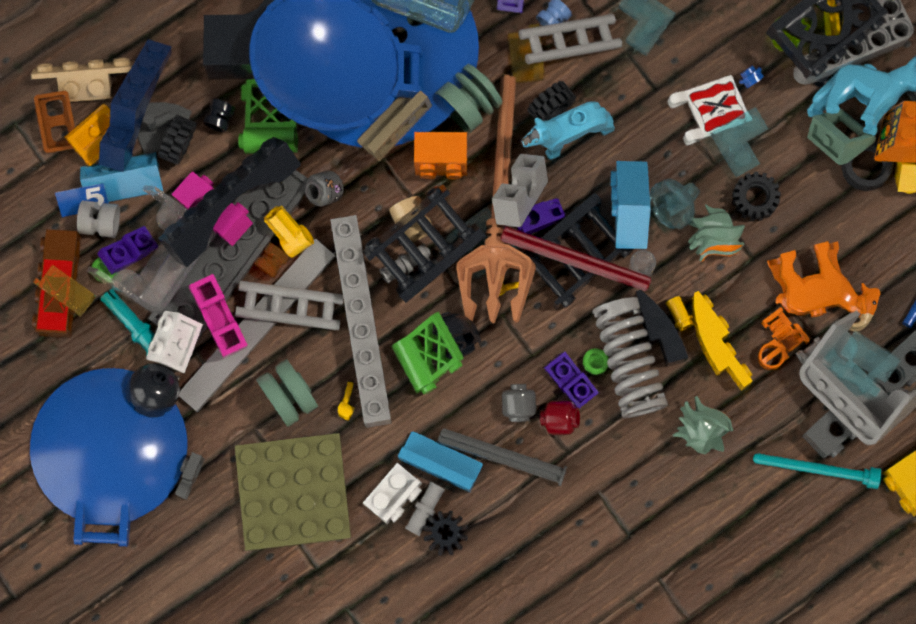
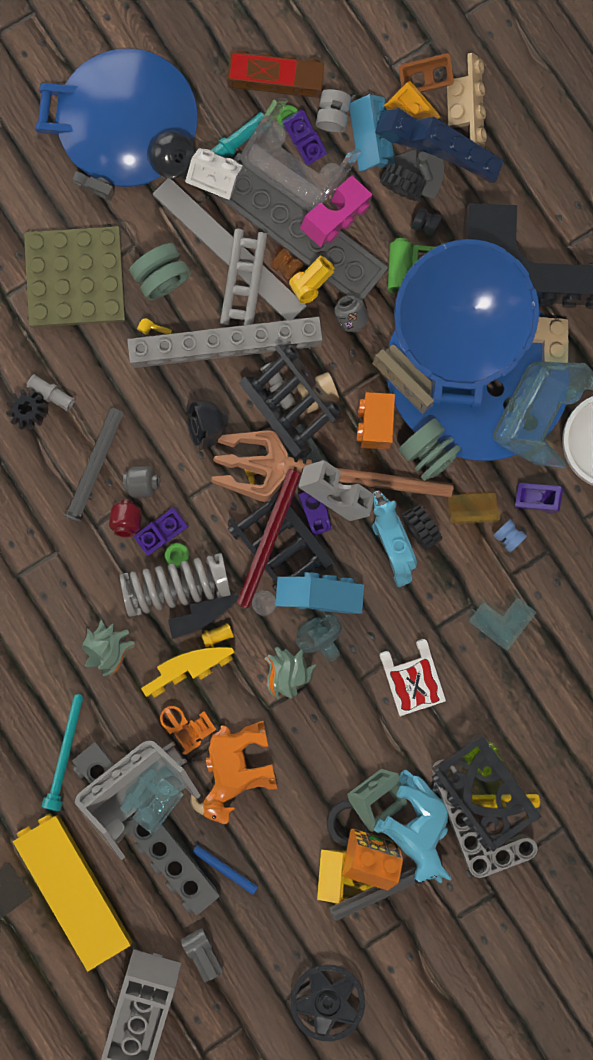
camera: 85 degrees right, 5 degrees up
clear yellow panel [33,265,96,317] -> none
blue sticker [55,183,109,217] -> none
black arch [158,137,301,267] -> none
dark pink arch [189,274,248,359] -> none
white bracket [363,463,422,524] -> none
bright green piece [392,312,464,395] -> none
dark azure panel [398,432,483,492] -> none
light grey bar [519,14,622,64] -> none
clear light blue plate [710,107,768,178] -> none
black tyre [732,171,781,222] -> none
blue plate [739,65,764,88] -> none

